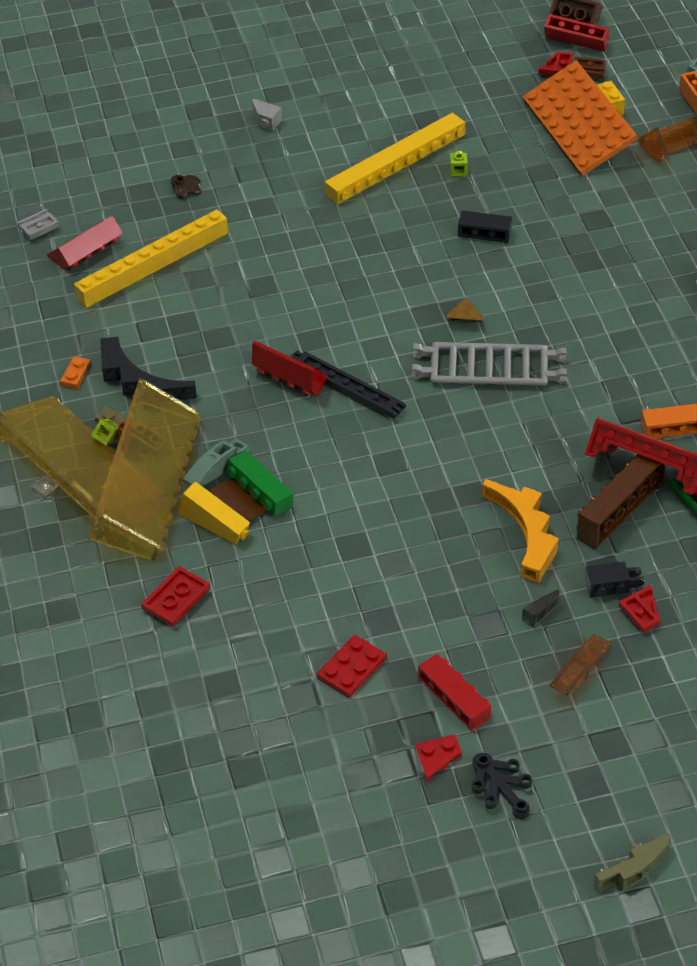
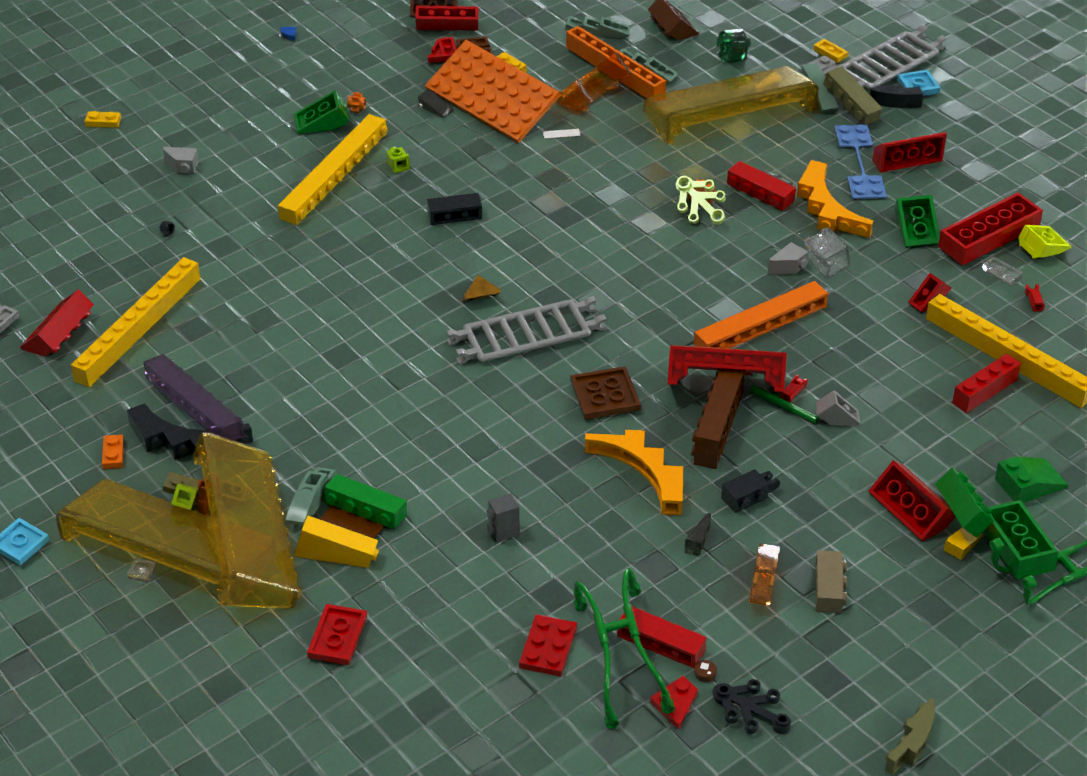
camera: 25 degrees left, 5 degrees down
dark brown plate [171,175,201,199] -> none
red slope [251,341,328,396] -> none
black hinge [290,351,406,419] -> none
red wing [619,585,660,633] -> none
none -> yellow plate [84,111,121,128]
none -> clear purple brick [143,354,244,445]
none -> black hinge [159,221,175,236]
none -> blue tile [280,27,296,40]
none -> green slope [294,90,350,134]
none -> orange gear [347,92,366,113]
none -> clear smoke slope [418,89,454,118]
none -> dark grey brick [486,493,520,542]
none -> white sticker [543,129,580,138]
none -> reddish brown plate [570,366,641,420]
none -> green bar [573,568,675,729]
none -> reddish brown tile [694,660,717,682]
none -> dark tan brick [815,550,847,613]

